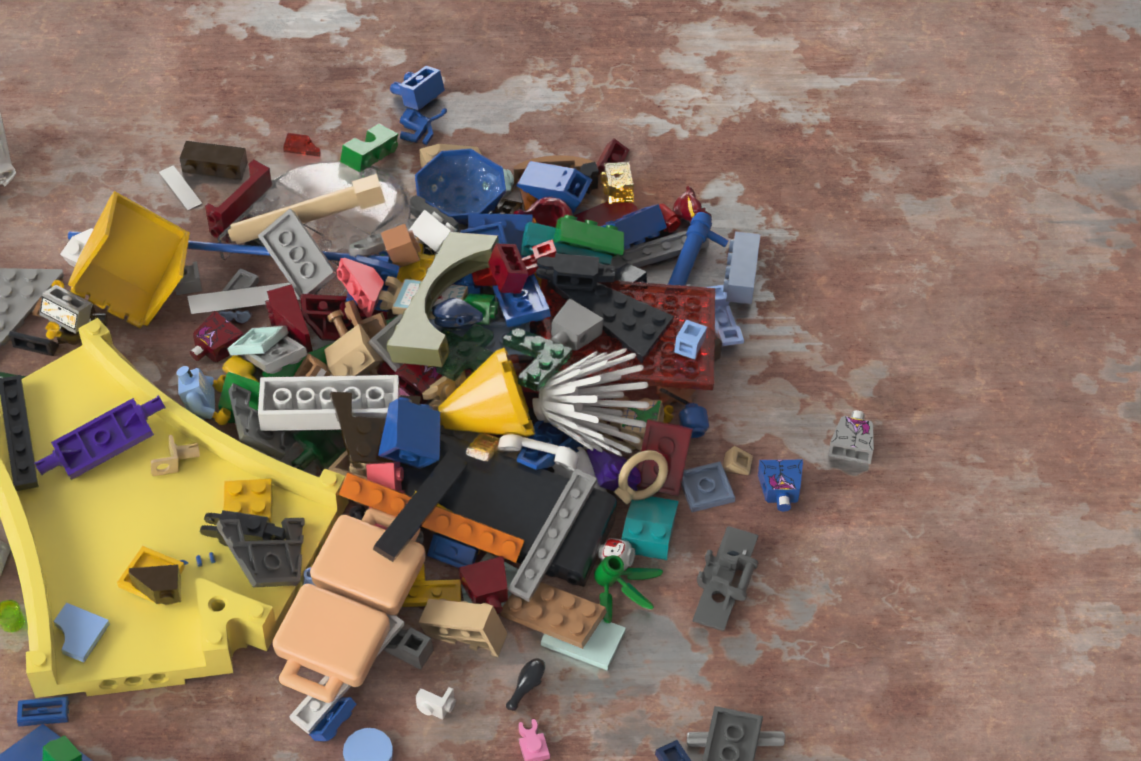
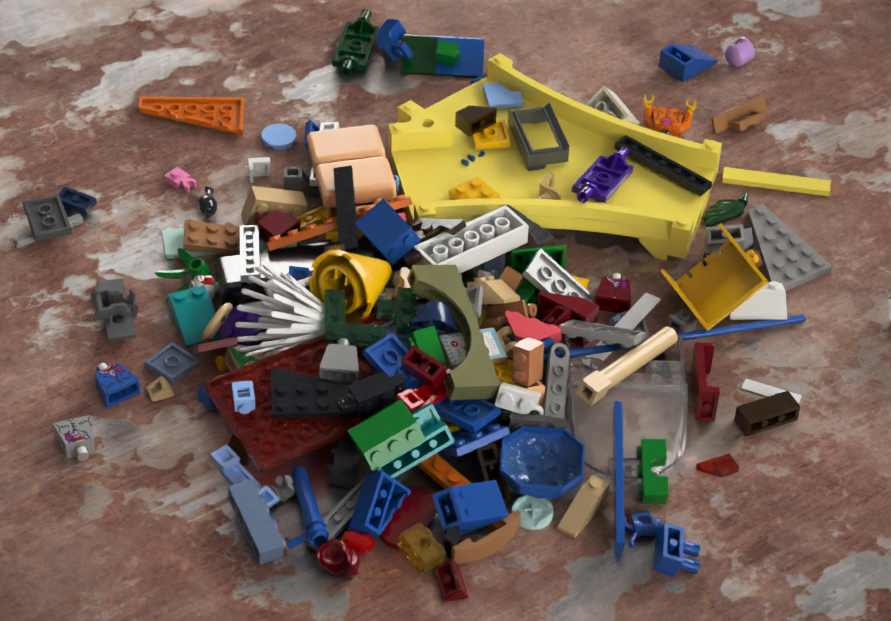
camera: 145 degrees right, 10 degrees down
light blue torso [177,366,231,425] -> none
black hinge [200,510,286,546] -> none
dark grey wing [216,518,305,588] -> none
light aqua tile [228,326,289,356] -> none
dark red piece [514,197,573,228] -> none
none -> dark grey piece [508,102,569,171]
none -> blue tile [613,401,625,554]

